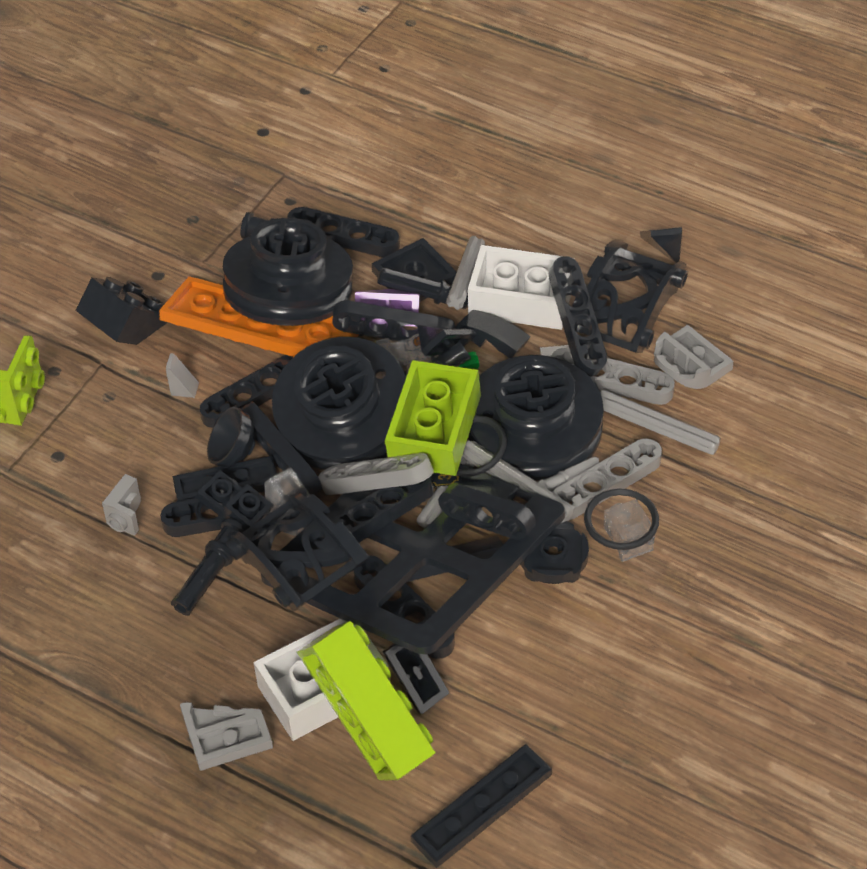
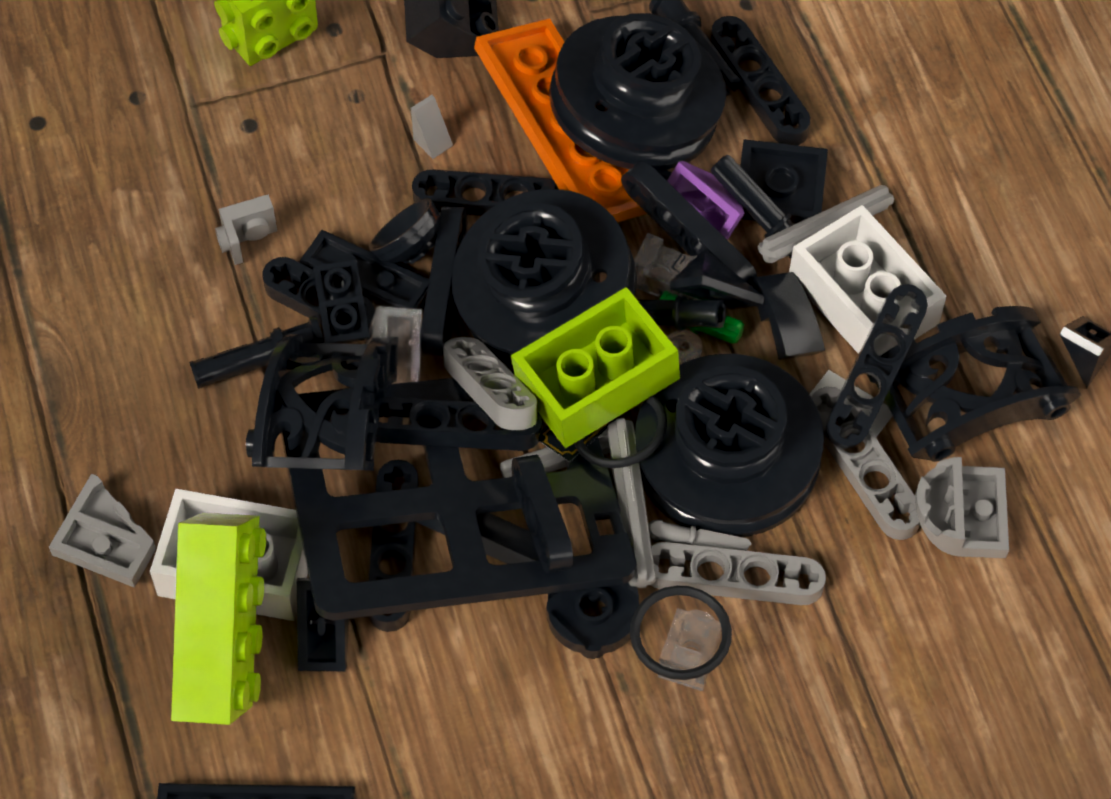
camera: 40 degrees right, 10 degrees up
light grey axle [600,390,720,455] -> none

